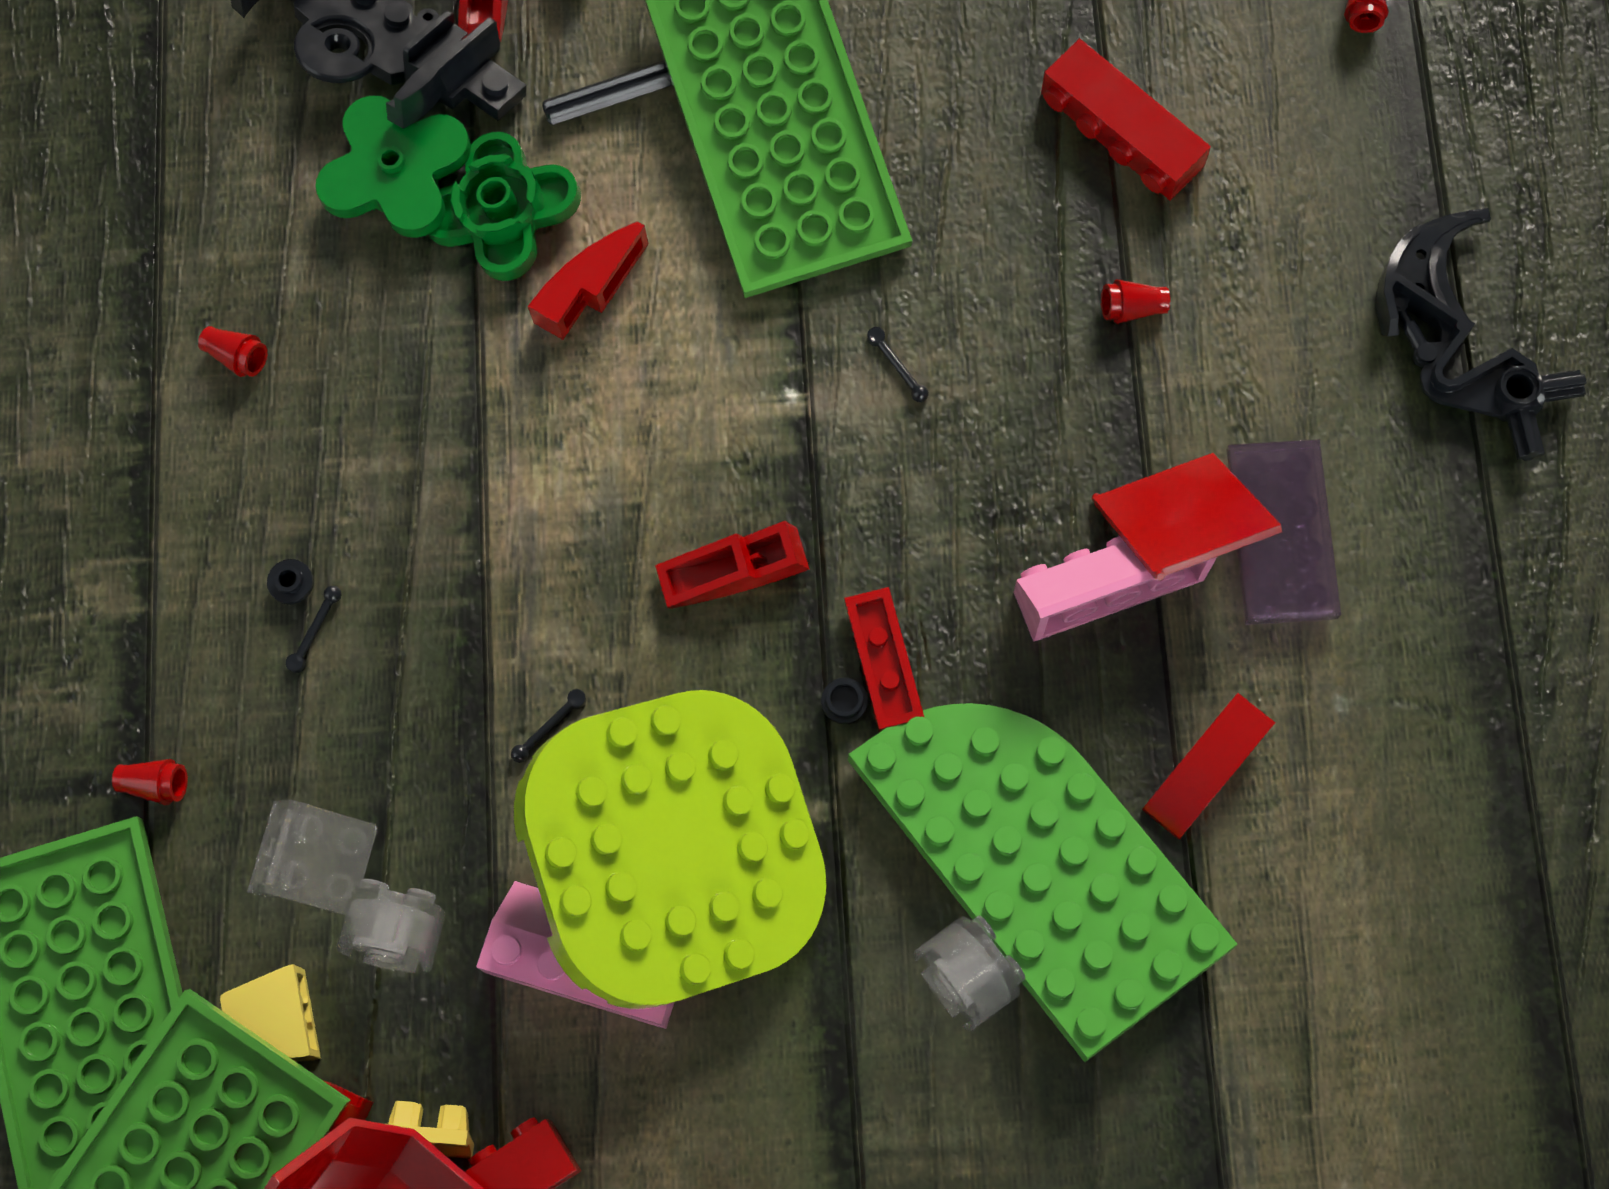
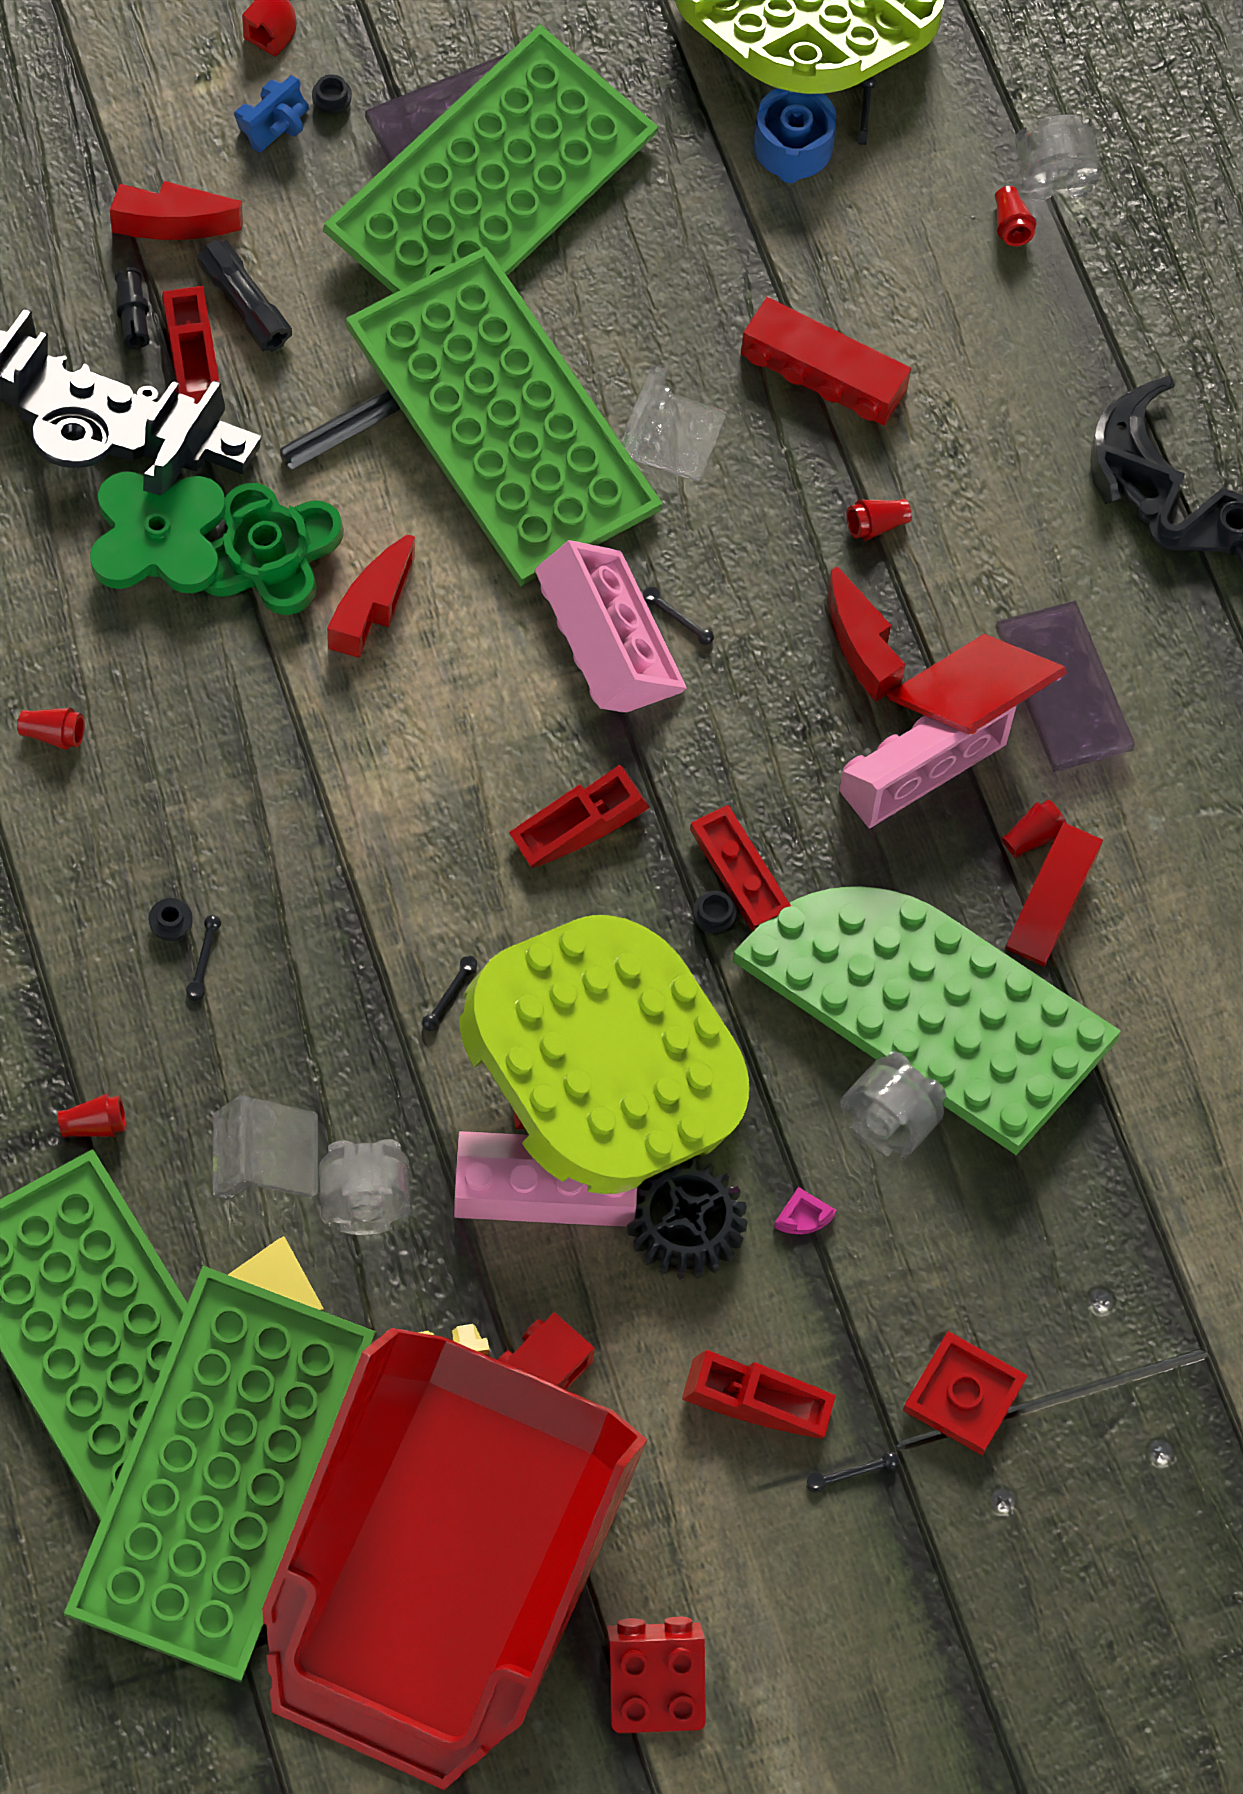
camera: 25 degrees left, 10 degrees down
none -> bright pink slope [534,540,687,713]
none -> clear bracket [623,364,727,481]
none -> black gear [627,1158,748,1280]
none -> dark pink tile [774,1187,836,1234]
none -> red slope [827,566,906,702]
none -> red cone [1001,799,1067,859]

